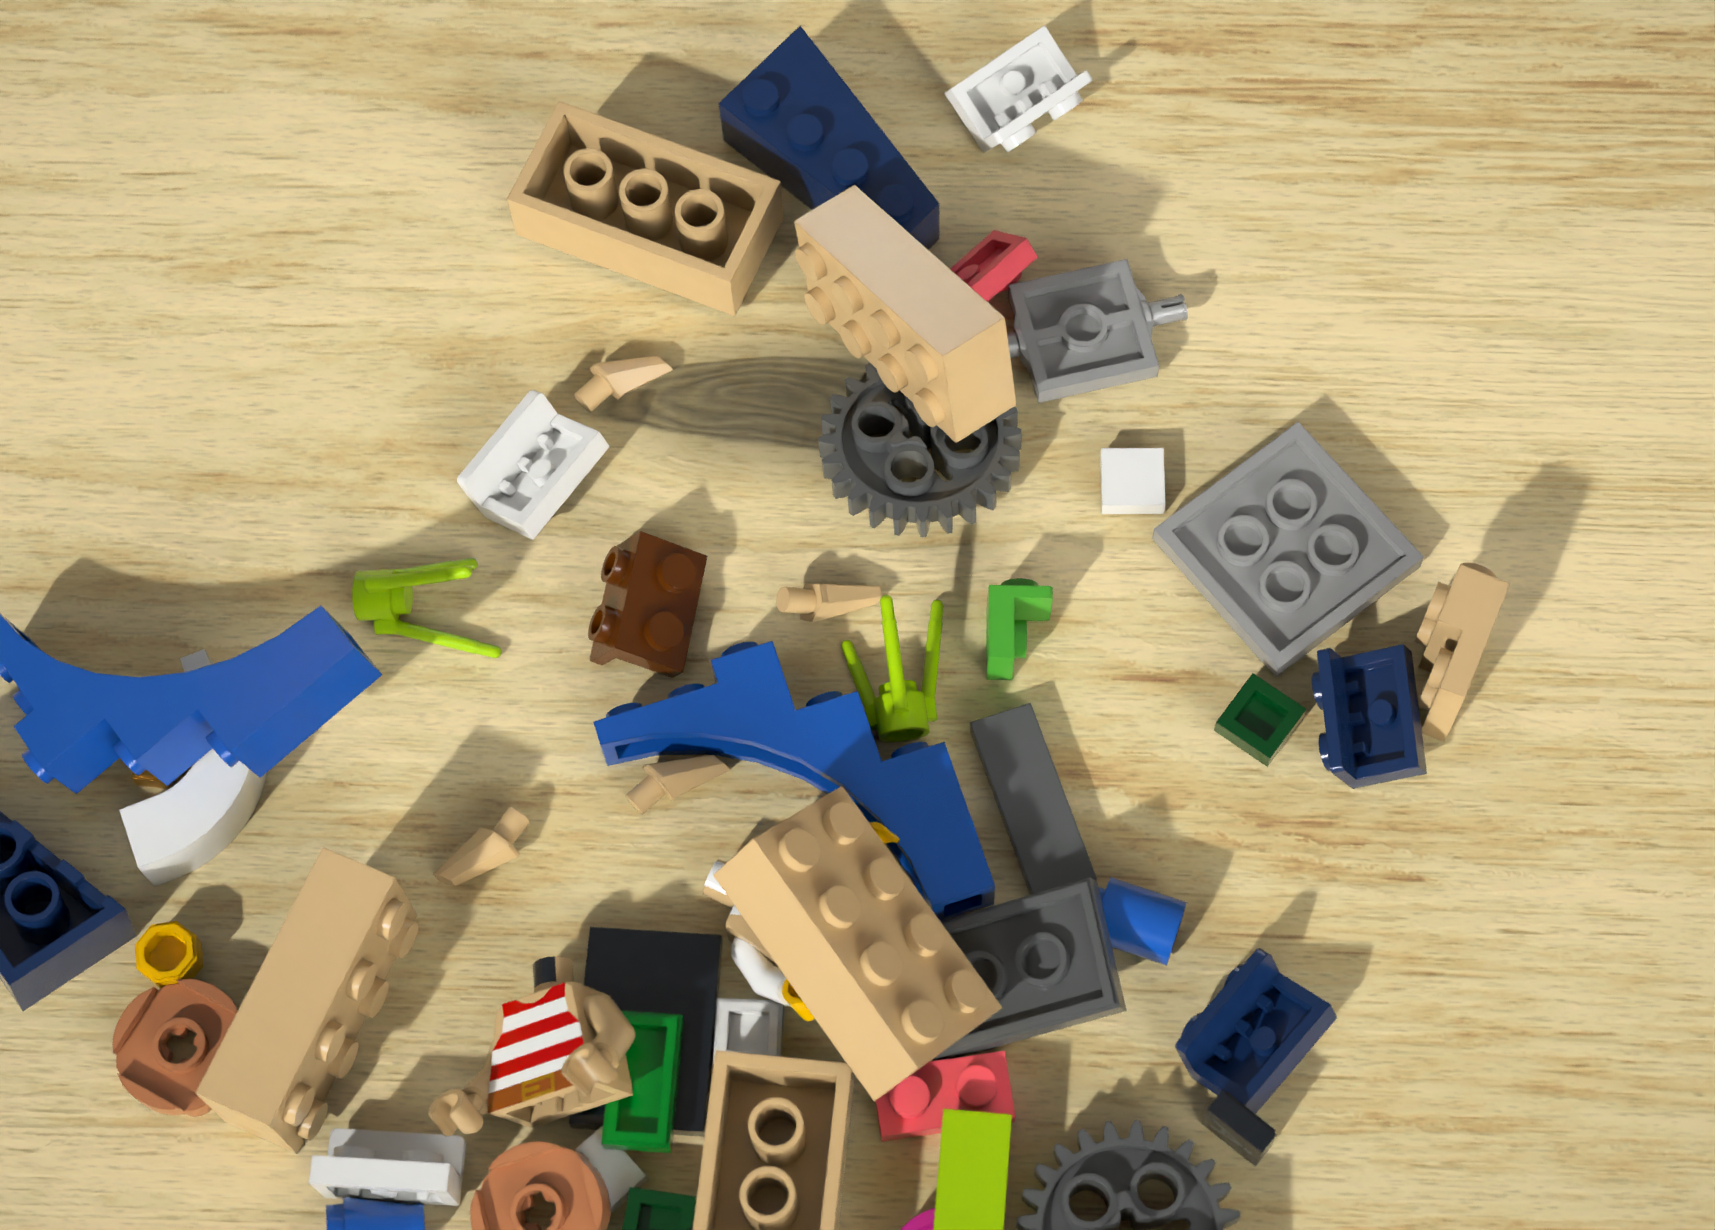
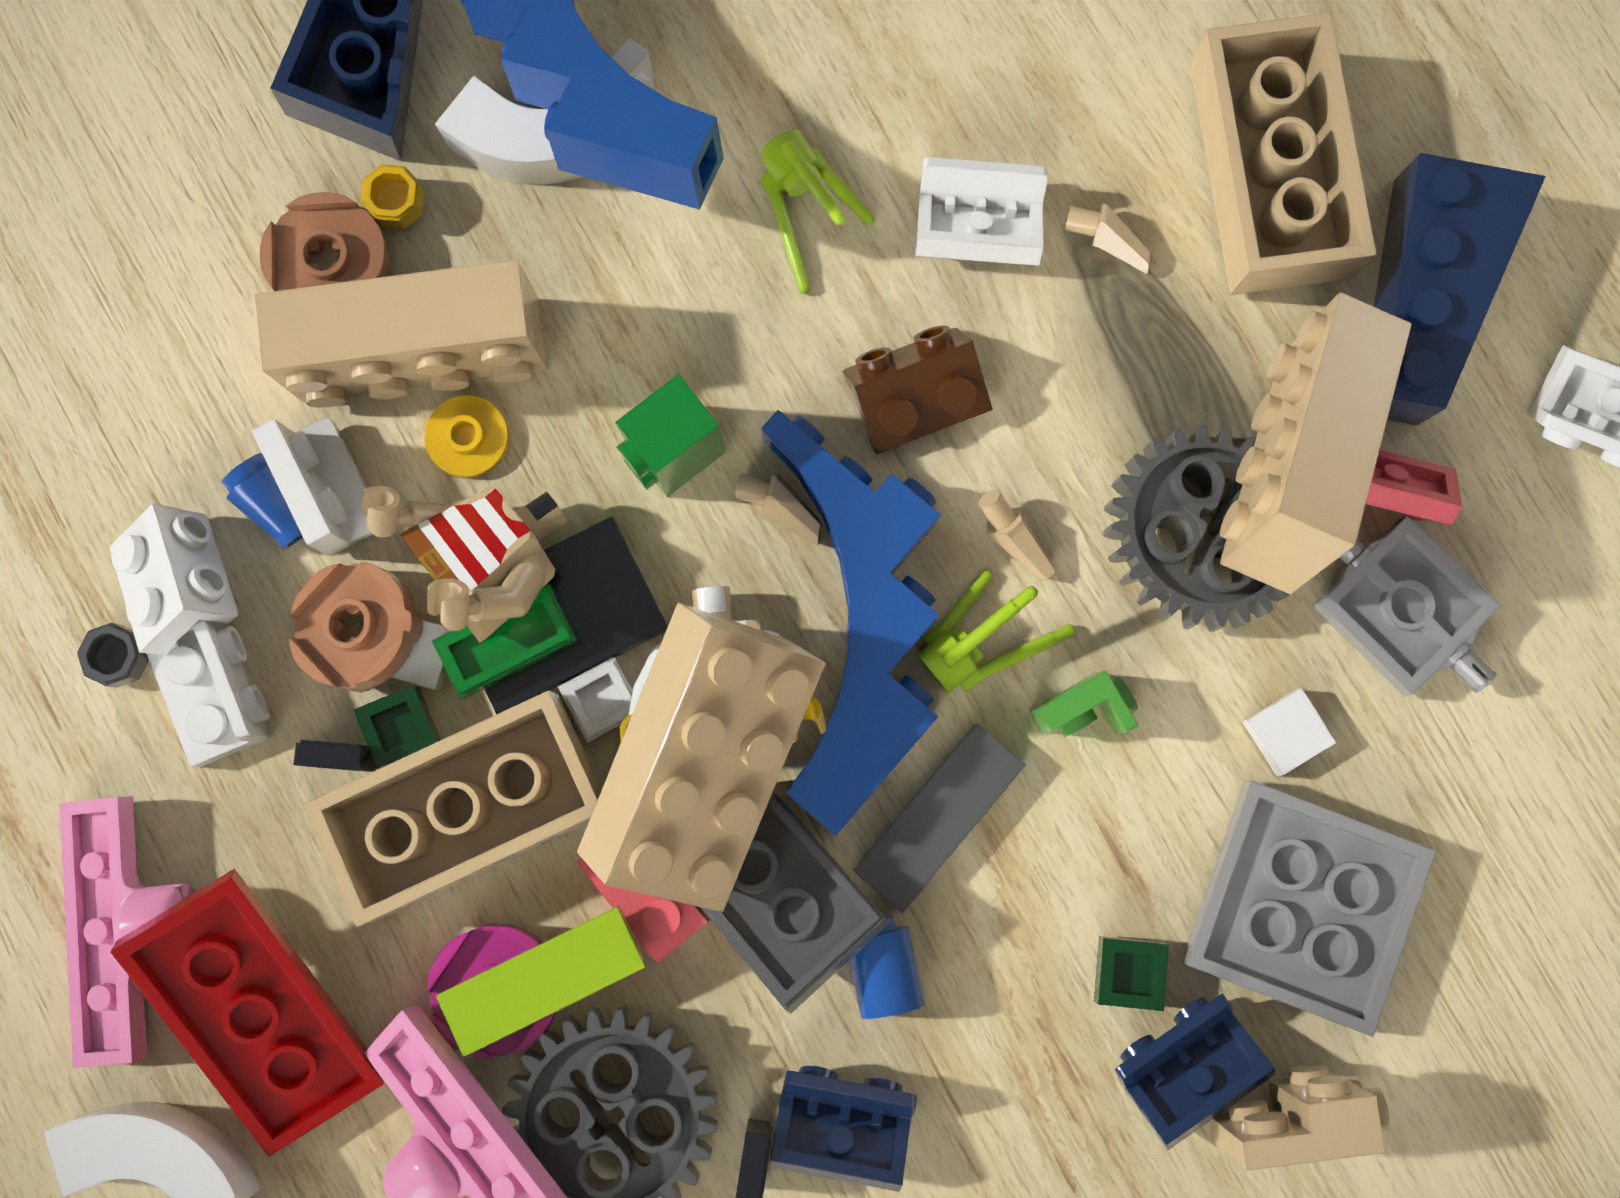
camera: 55 degrees right, 15 degrees up
tan bar [433,807,530,886] -> none
none -> yellow piece [424,395,509,479]
none -> green brick [615,374,726,497]

